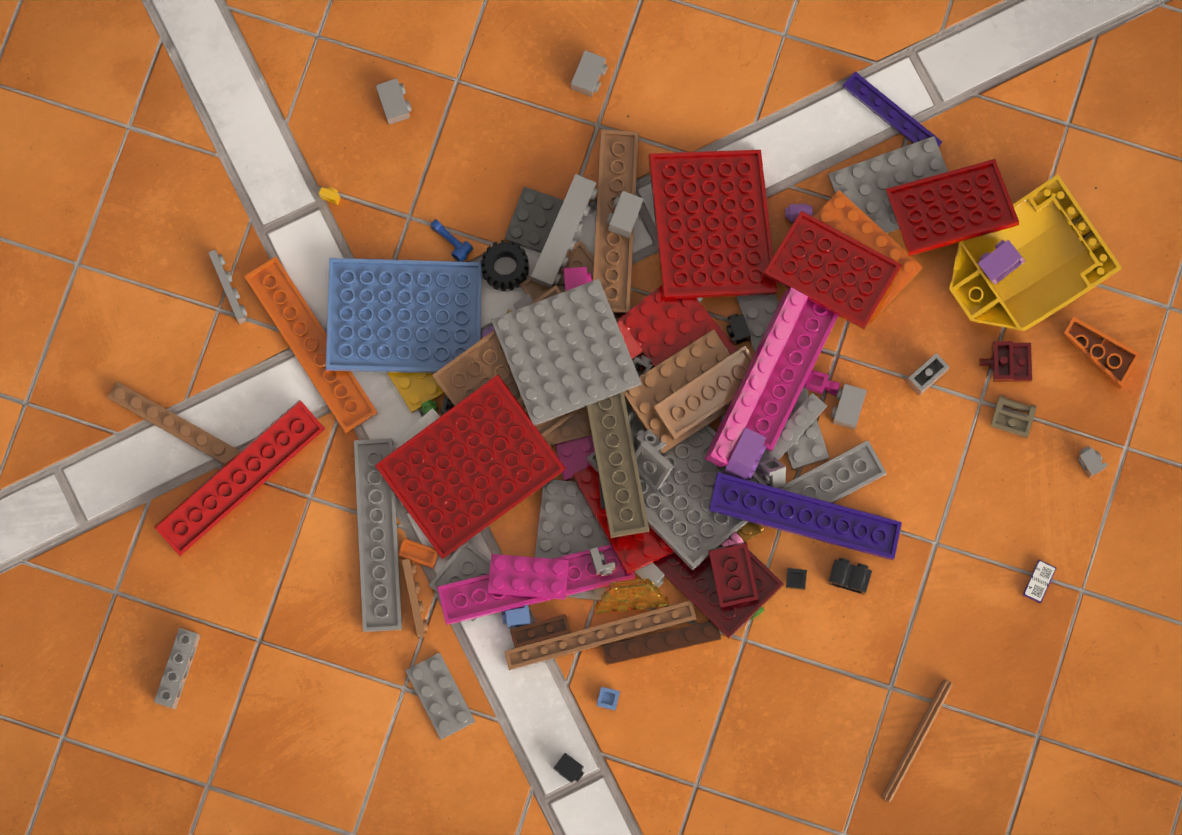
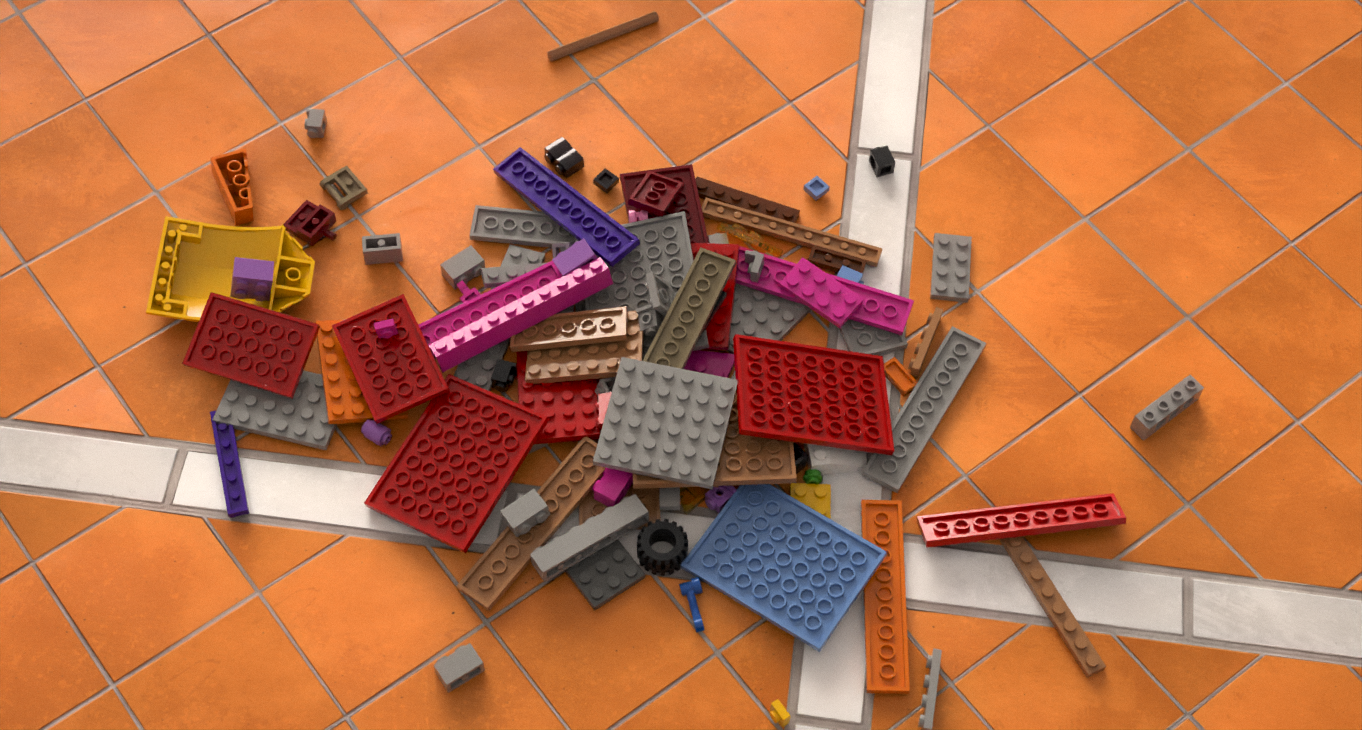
camera: 150 degrees left, 20 degrees down
white tile [1023,560,1056,603] -> none
none -> dark pink plate [374,319,398,338]

